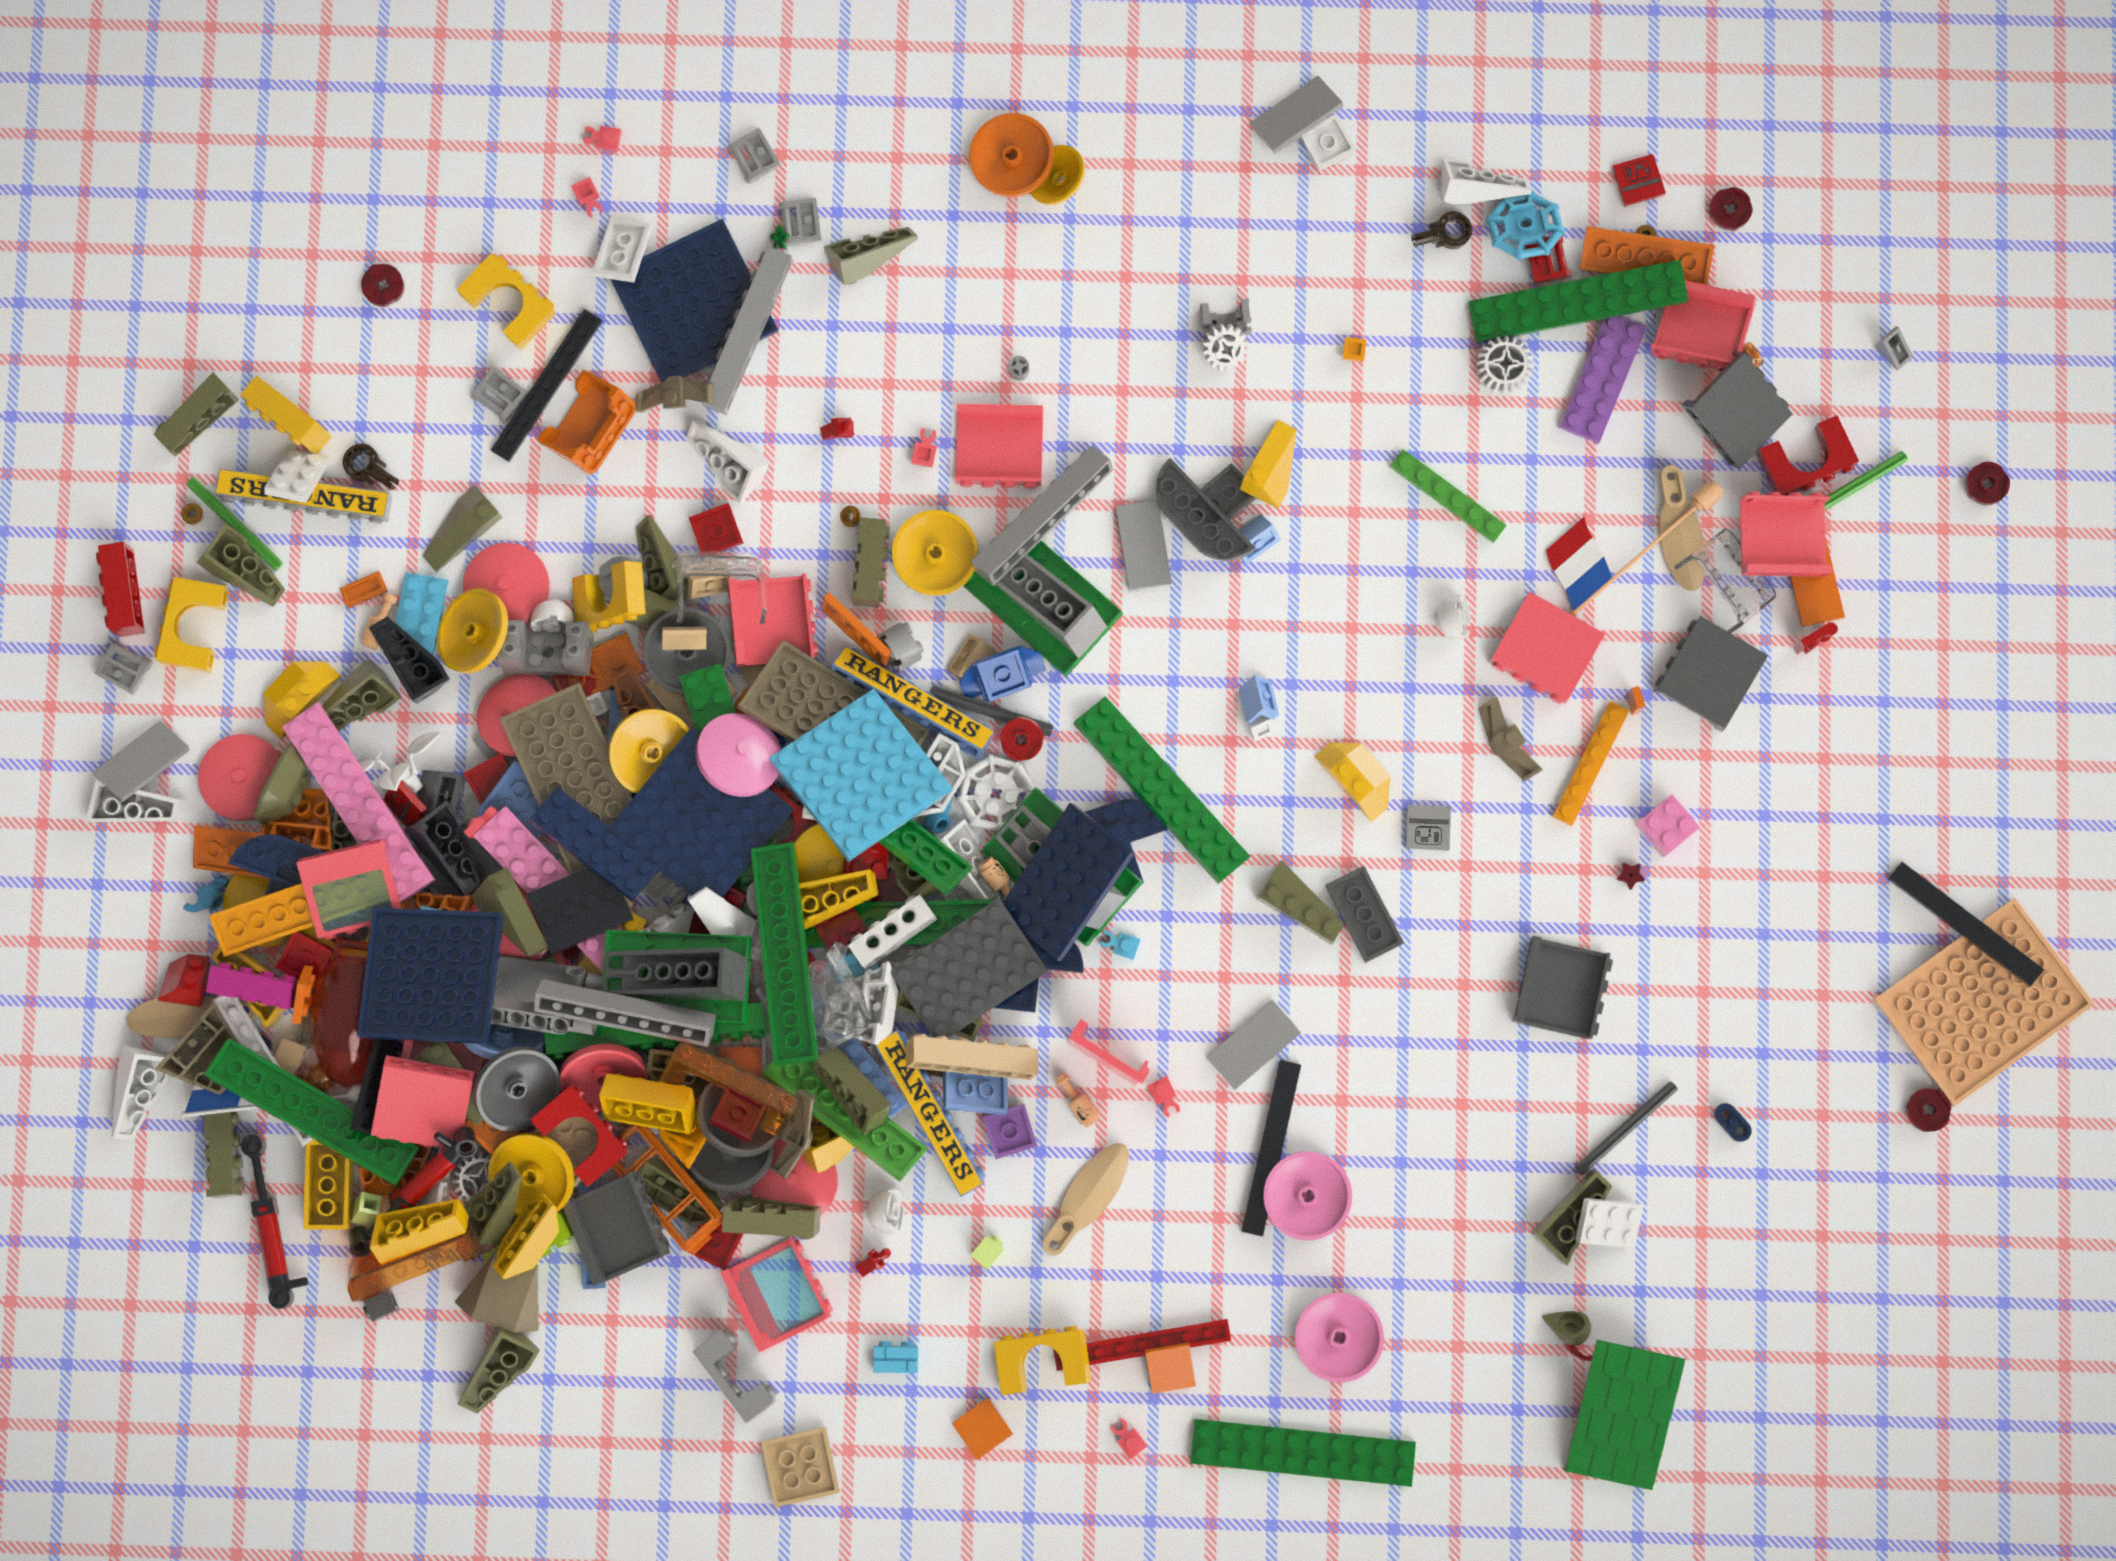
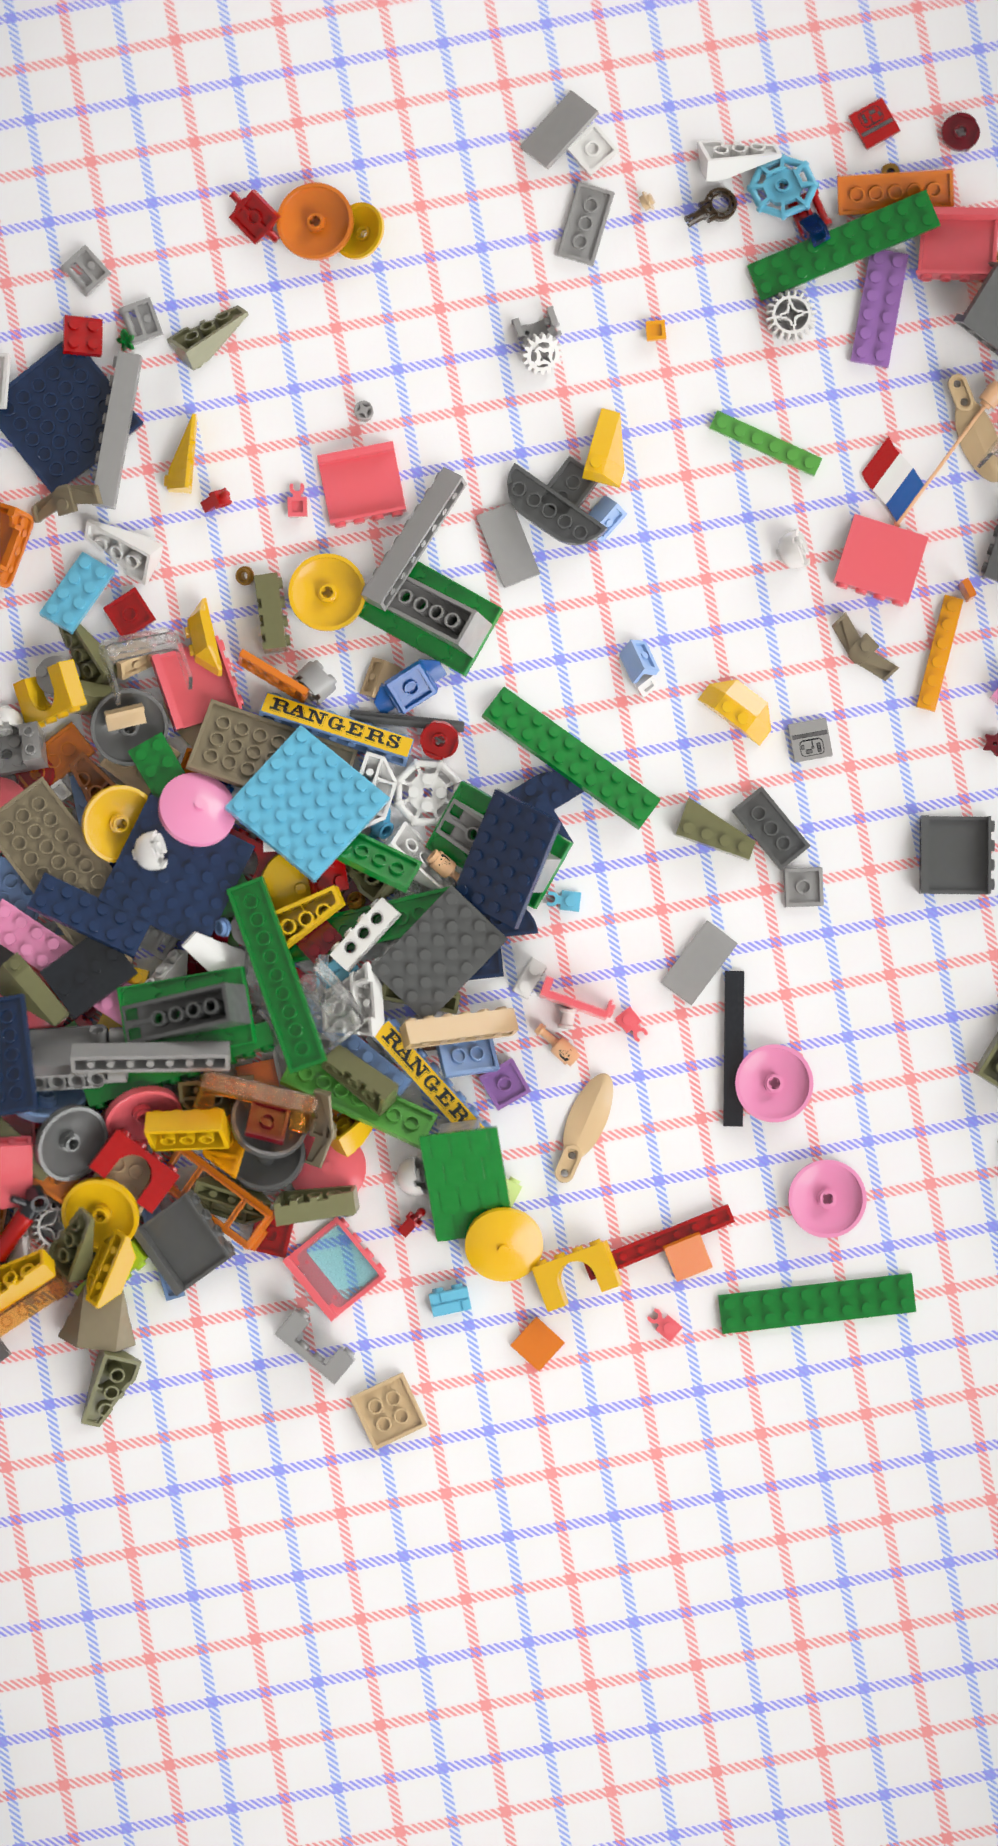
camera: 15 degrees left, 5 degrees up
none -> medium azure plate [39,552,115,634]
none -> red plate [63,315,103,358]
none -> white cylinder [132,830,168,871]
none -> yellow wedge [164,414,198,494]
none -> yellow wedge [184,598,222,677]
none -> medium blue plate [214,917,232,937]
none -> red plate [229,189,281,245]
none -> pearl gold plate [347,891,366,910]
none -> green piece [419,1119,511,1242]
none -> yellow dish [465,1207,543,1282]
none -> white brick [512,957,547,1000]
none -> light grey tile [557,182,615,267]
none -> white bush [557,1008,577,1030]
none -> tan plate [639,191,655,210]
none -> light grey tile [783,867,824,907]
none -> clear blue brick [799,212,831,247]

